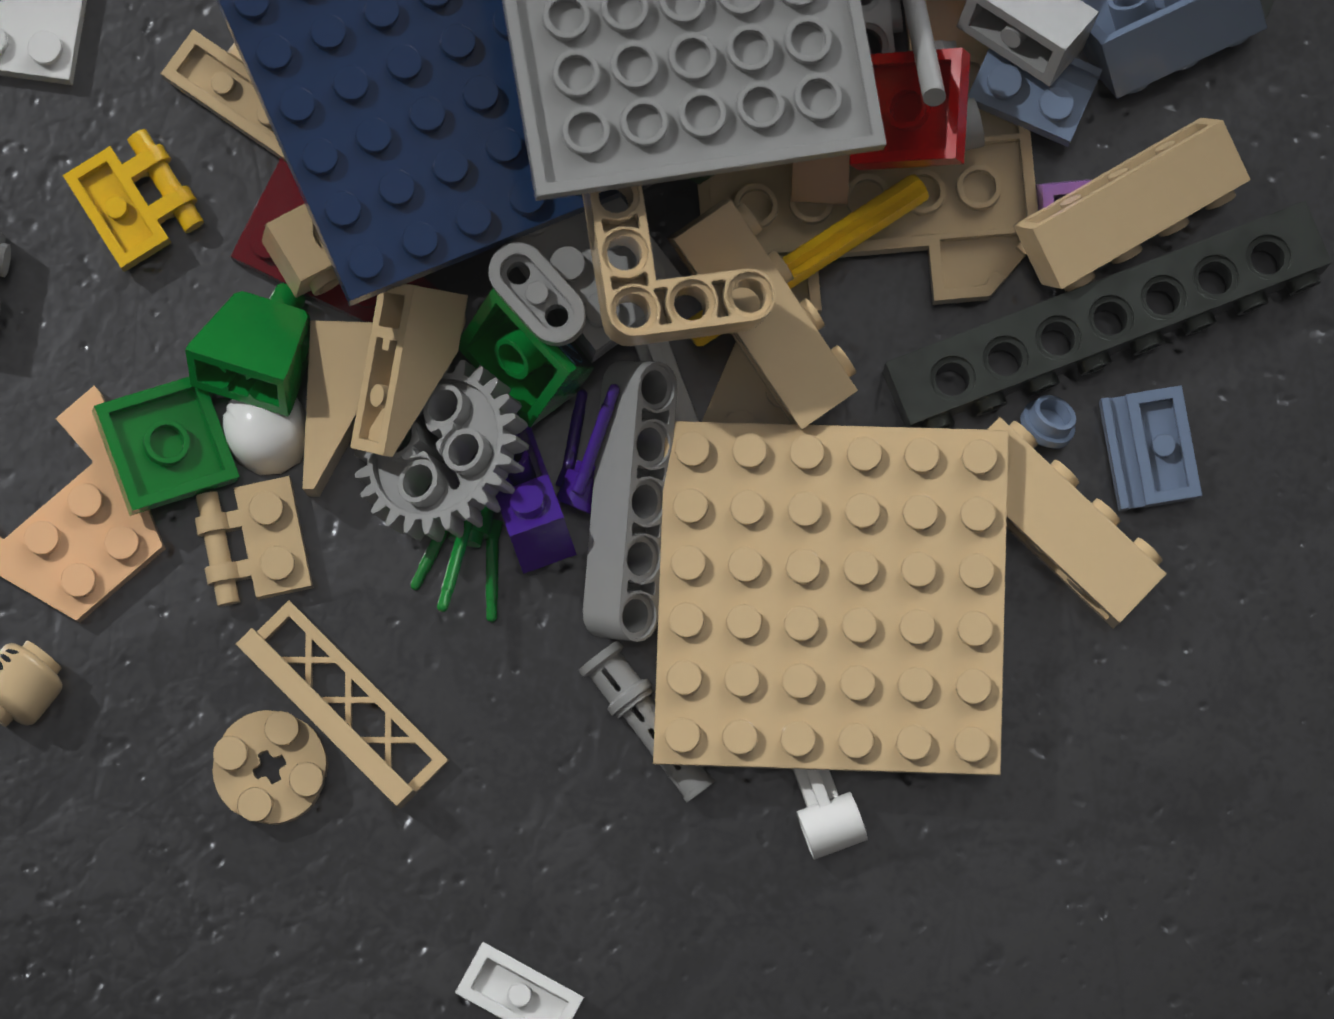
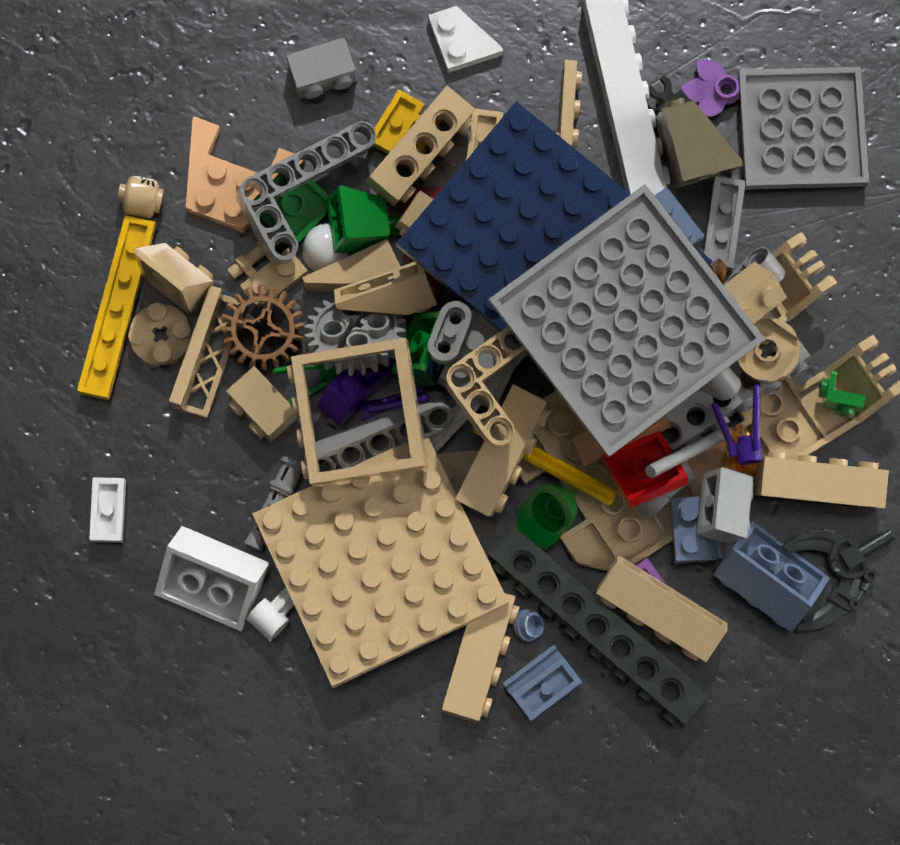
camera: 60 degrees right, 5 degrees down
none -> yellow plate [77,215,157,400]
none -> tan slope [133,243,215,317]
none -> white slope [154,526,269,632]
none -> medium nougat gear [220,285,305,370]
none -> tan brick [226,366,299,443]
none -> light grey beam [236,121,376,265]
none -> tan window [287,338,428,486]
none -> tan brick [366,85,475,207]
none -> green piece [517,484,578,549]

